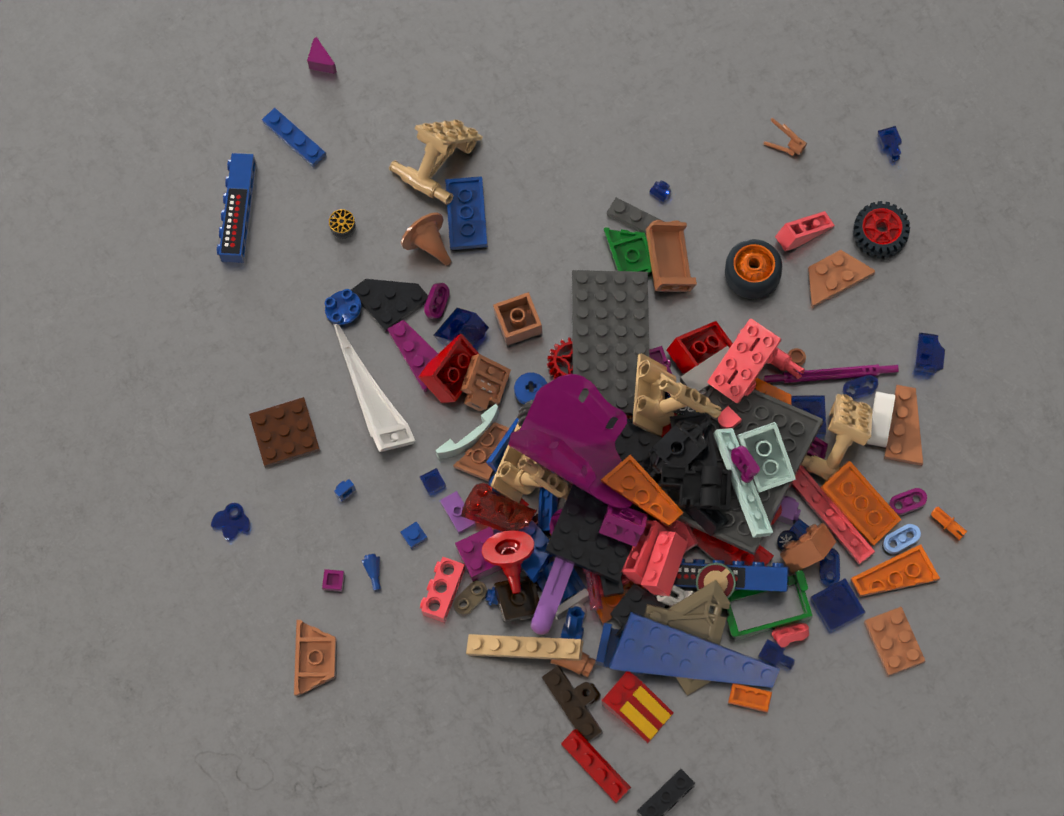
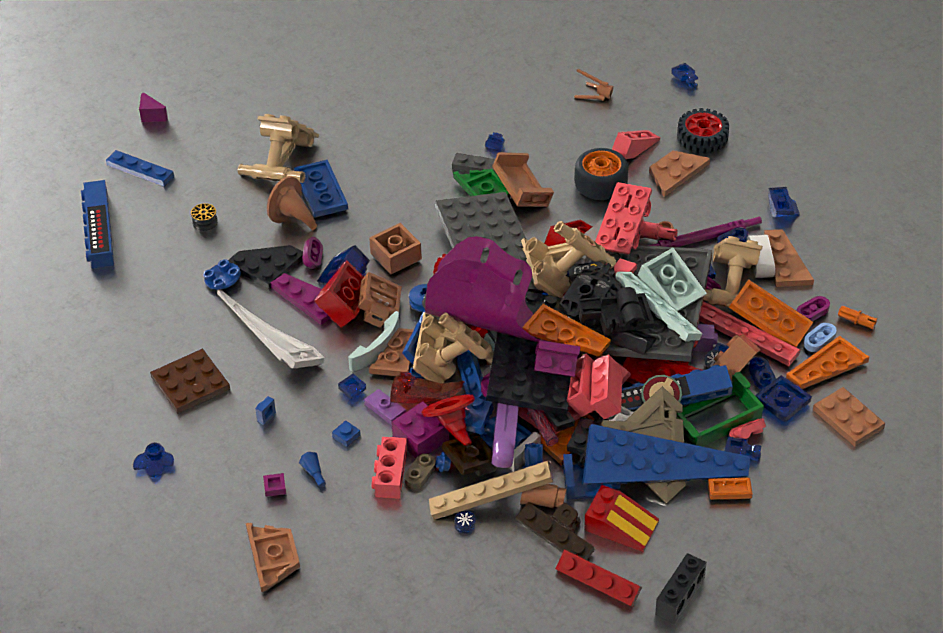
camera: 20 degrees left, 25 degrees down
magenta plate [731,446,760,483] -> none
none -> clear blue tile [454,511,476,532]

